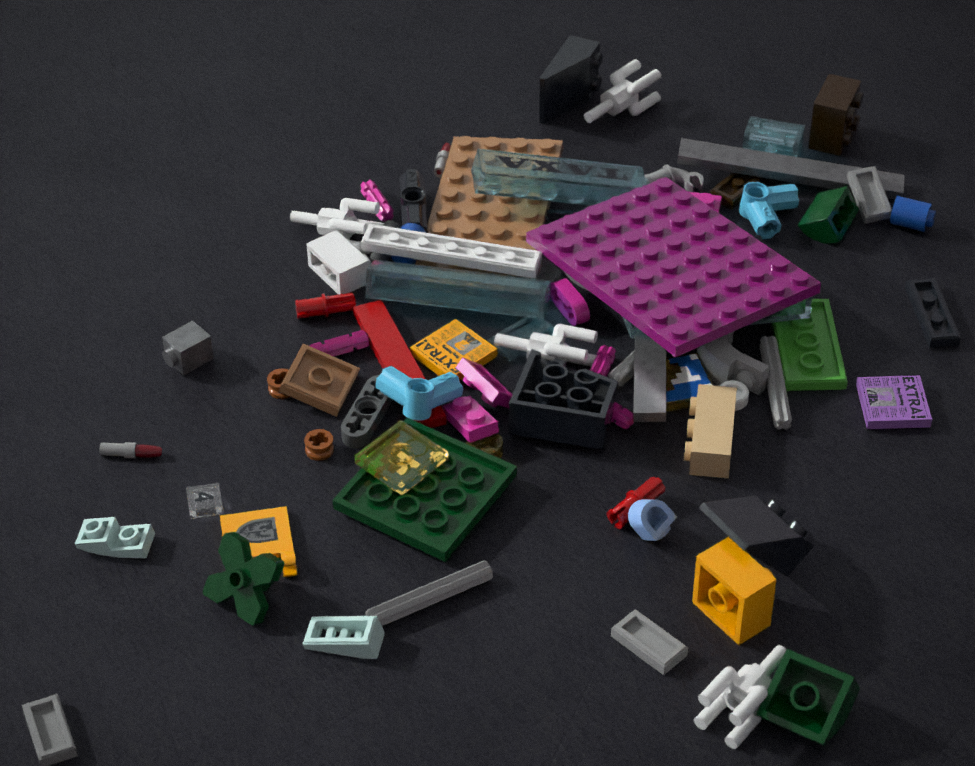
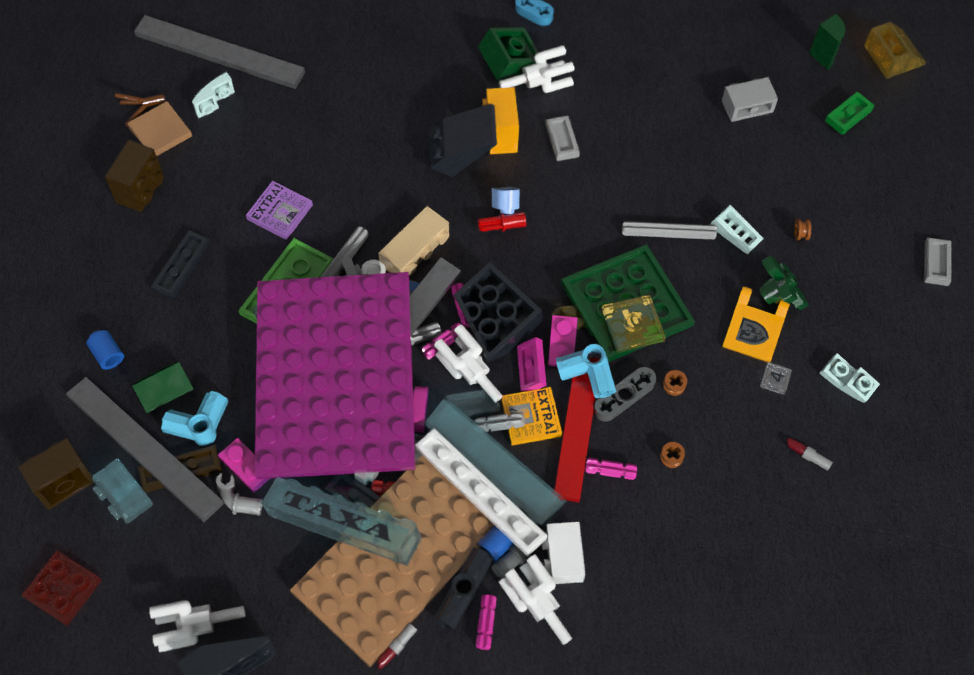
camera: 150 degrees left, 20 degrees up
flat silver brick [162,321,214,376] -> none
medium nougat tile [279,344,360,417] -> none
red axle [295,293,356,319] -> none
light grey tile [847,166,892,224] -> none
none -> clear red tile [21,551,102,626]
none -> light grey axle [475,412,525,433]
none -> dark orange bush [794,219,811,240]

